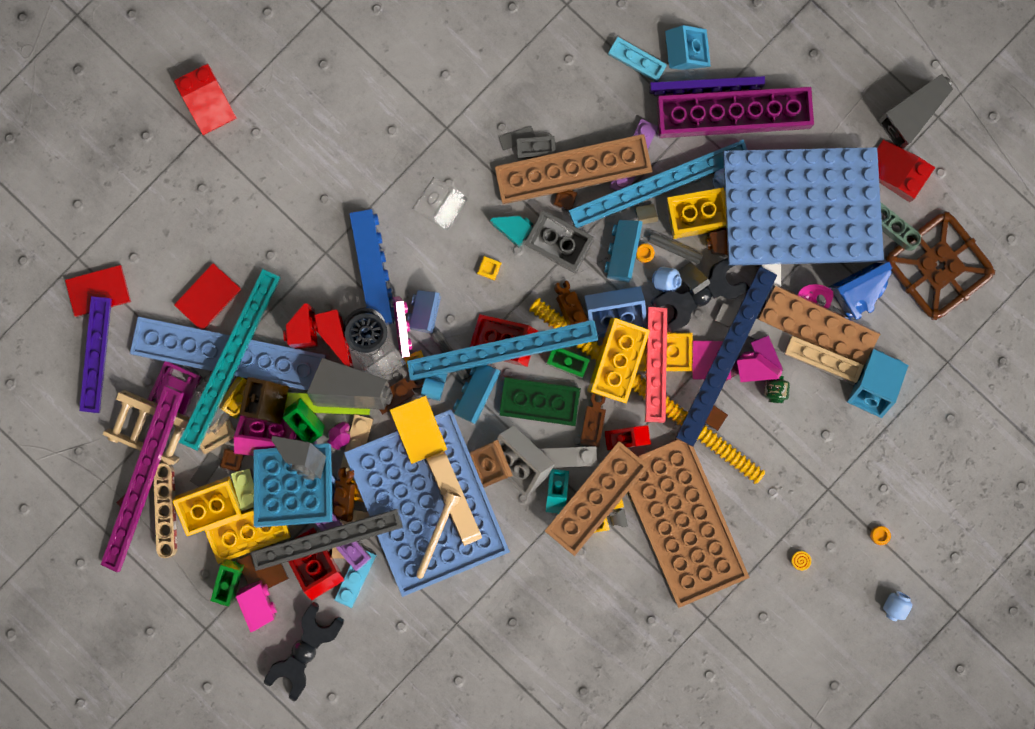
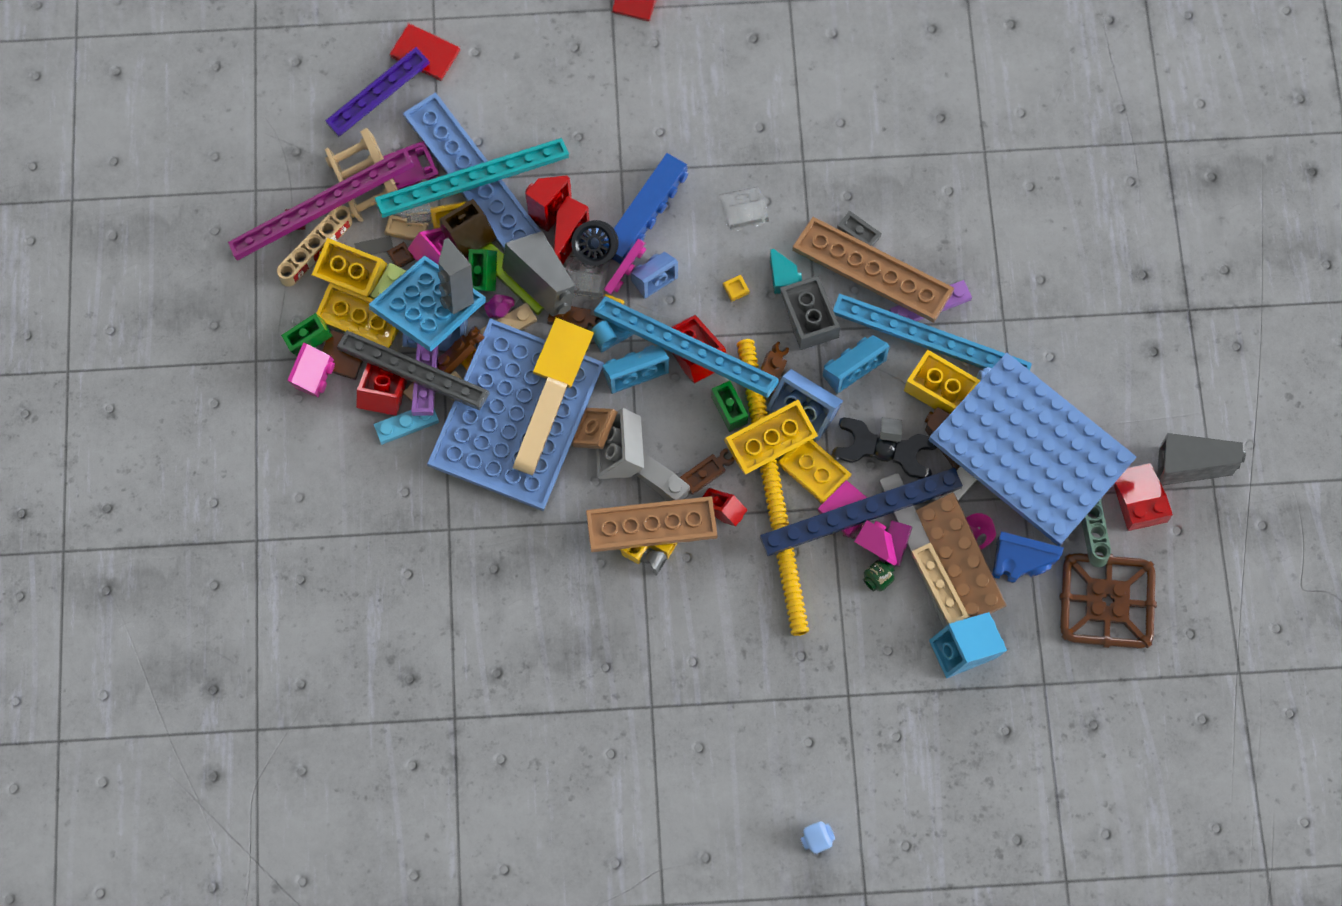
camera: 45 degrees right, 15 degrees down
red tile [174,263,242,330] -> none
black piece [263,601,344,702] -> none
tan piece [416,490,461,579] -> none
dark grey axle [431,330,470,381] -> none
dark grey sticker [499,126,535,151] -> none
dark green plate [499,377,581,426] -> none
teal slope [545,469,569,514] -> none
reddish brown tile [553,190,577,211] -> none
medium azure plate [608,37,667,82] -> none
medium nougat plate [628,440,750,608] -> none
dark tan tile [635,204,658,224] -> none
light orange tile [636,243,655,263] -> none
coral plate [645,307,667,423] -> none
dark grey axle [648,233,703,264] -> none
dark purple plate [649,76,765,97] -> none
light blue head [652,267,682,292] -> none
magenta brick [657,87,814,138] -> none
dark azure slope [665,25,711,70] -> none
reddish brown tile [705,406,728,431] -> none
yellow tile [791,551,811,571] -> none
light orange tile [870,526,891,545] -> none

